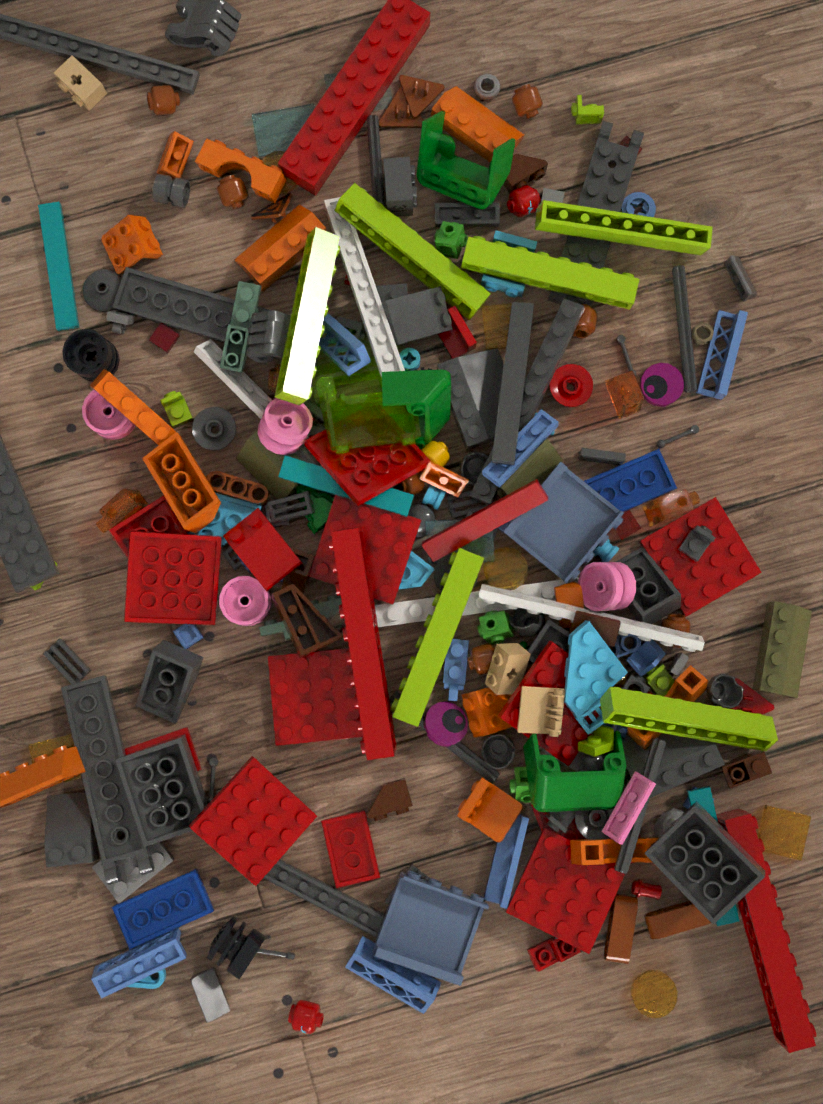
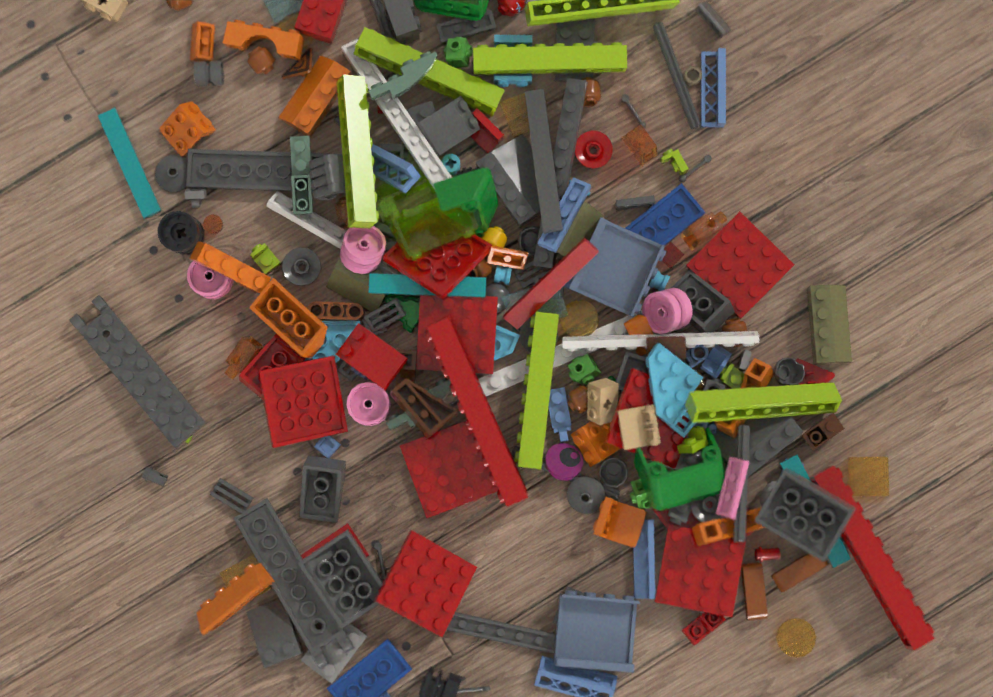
camera: 10 degrees left, 0 degrees up
dark red tile [149,323,180,353] -> none
red tile [321,810,380,888] -> none
reddish brown slope [367,778,413,821] -> none
dark grey hair [509,608,545,637] -> none
magenta tile [639,363,684,407] -> none
dark grey bracket [678,525,715,562] -> none
none -> clear orange tile [203,214,223,234]
none -> sand green slope [368,51,437,101]
none -> dark grey dish [567,476,606,514]
none -> lime bracket [660,149,689,175]

